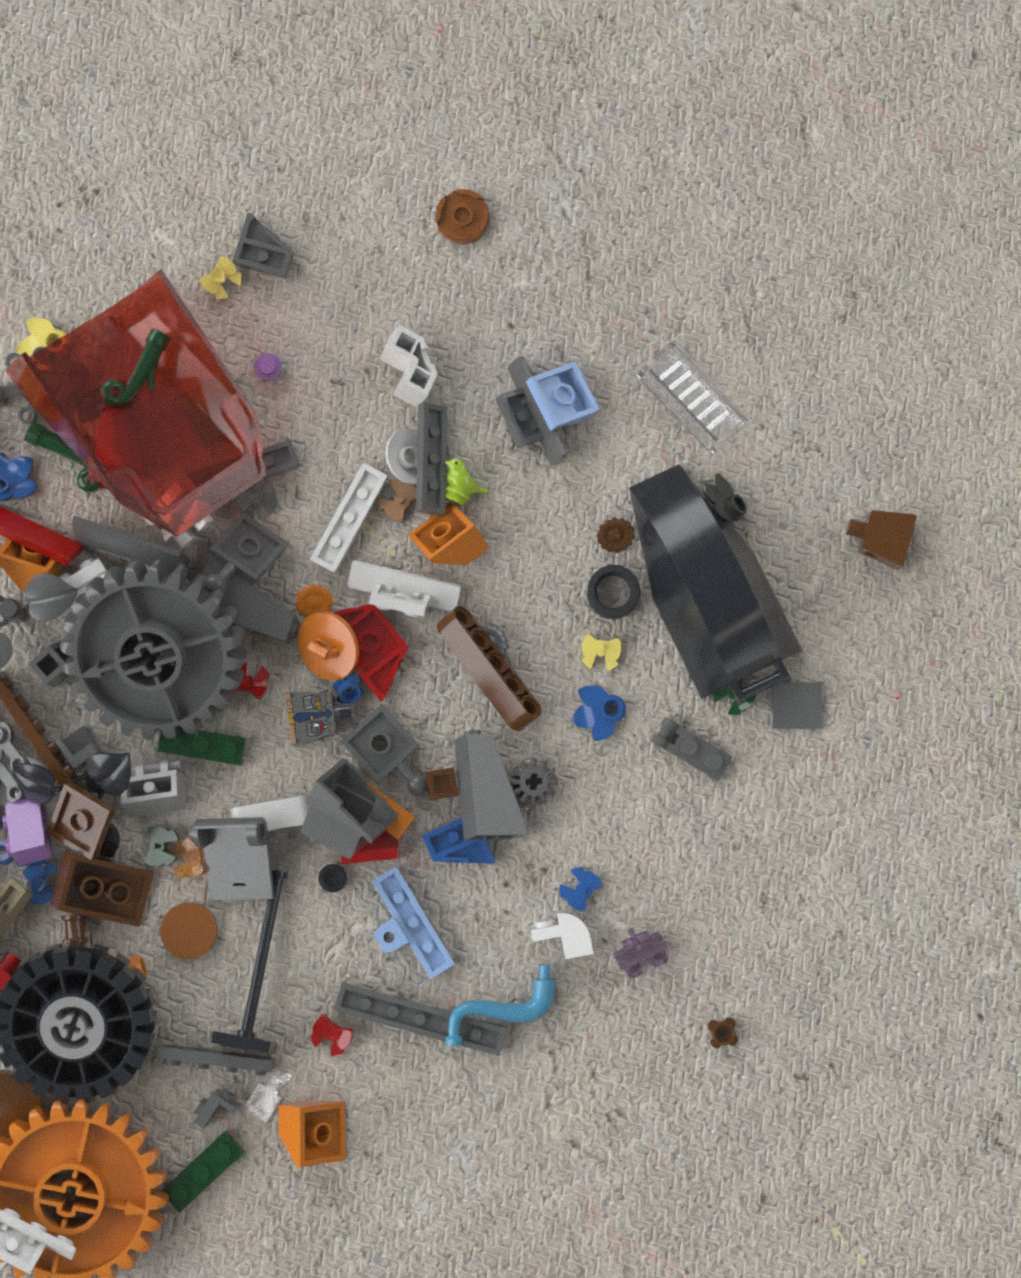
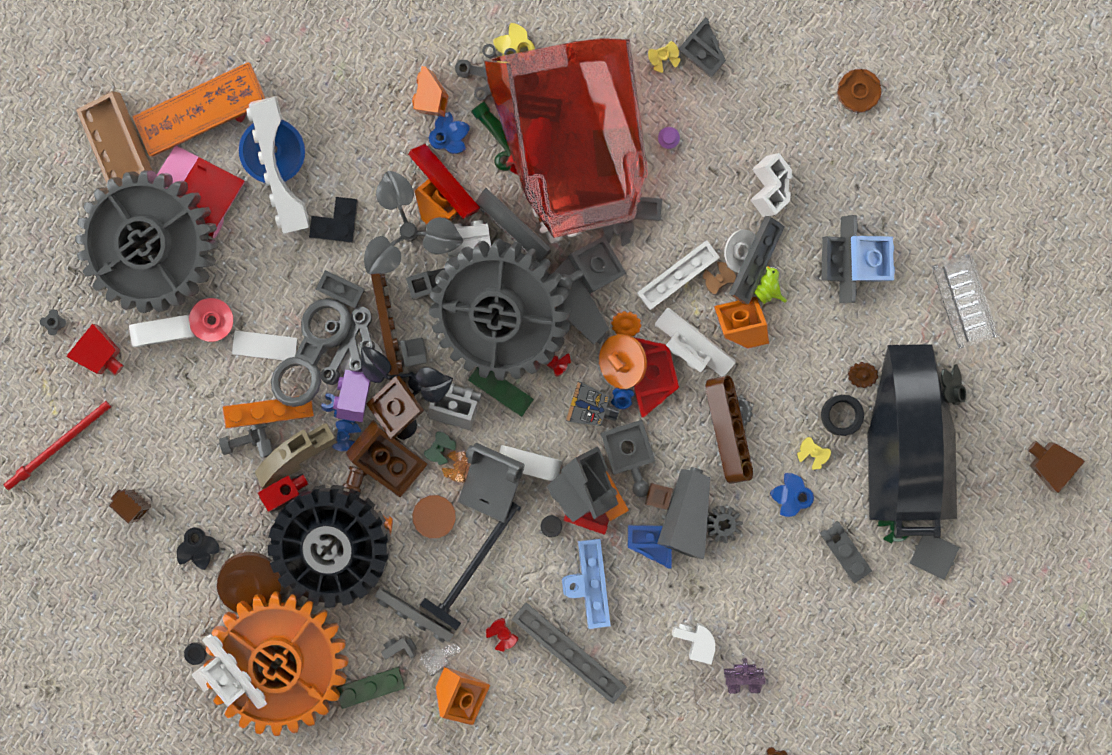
camera: 20 degrees right, 5 degrees up
dark green plant [101,328,171,406] -> none
dark azure animal [445,964,556,1046] -> none
blue piece [560,867,602,911] -> none

